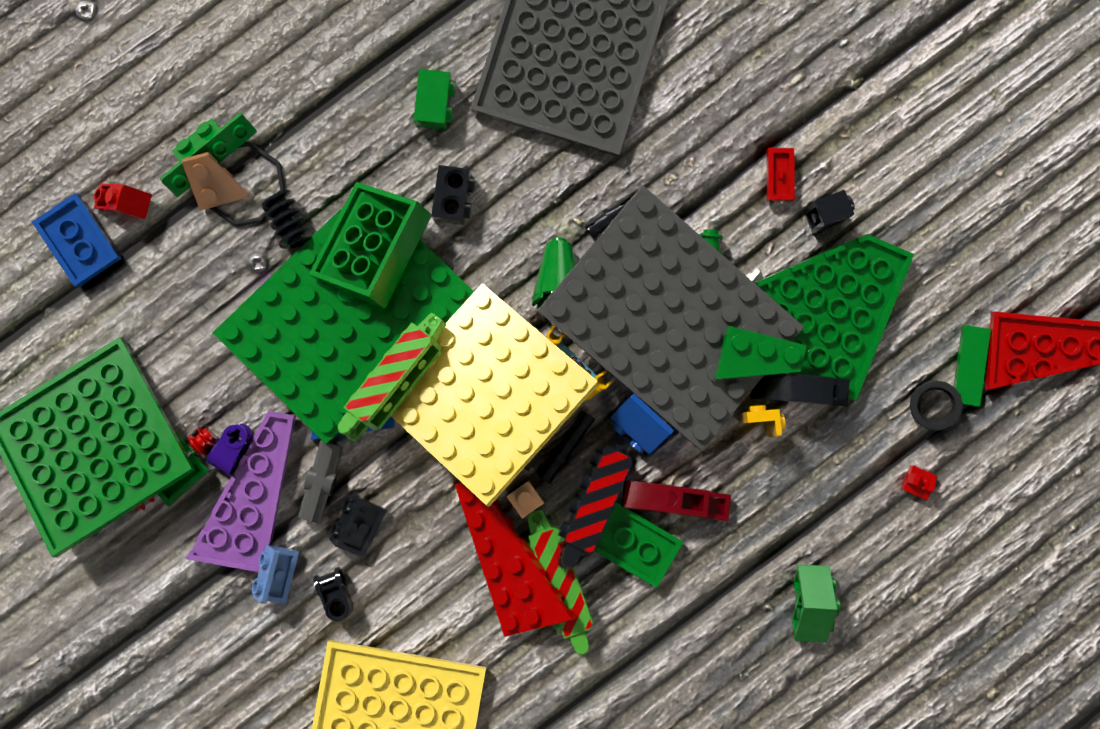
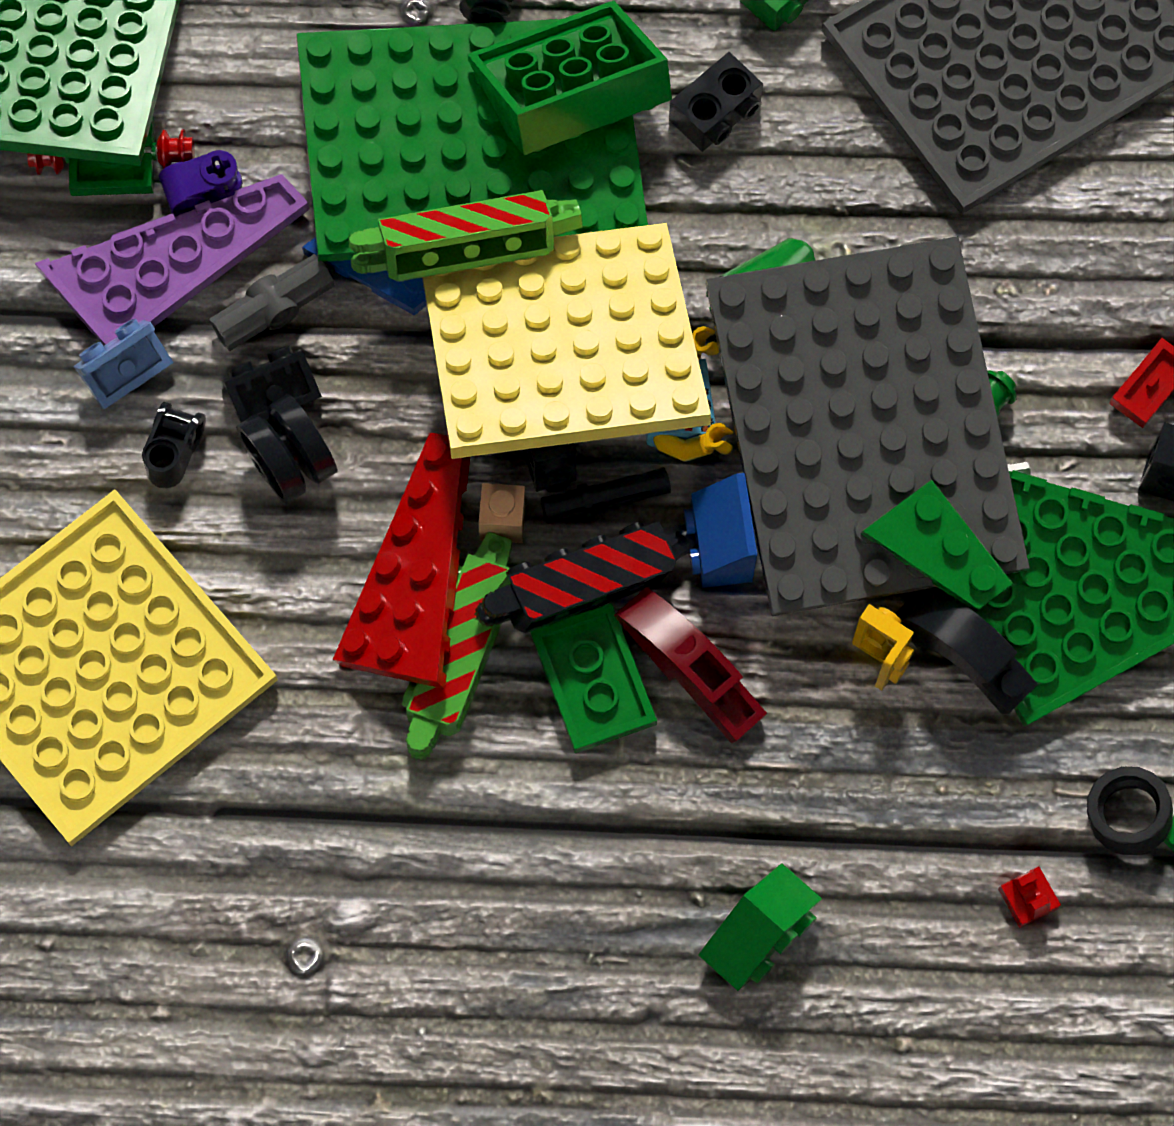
camera: 40 degrees right, 15 degrees down
none -> black wheel [236,394,338,504]

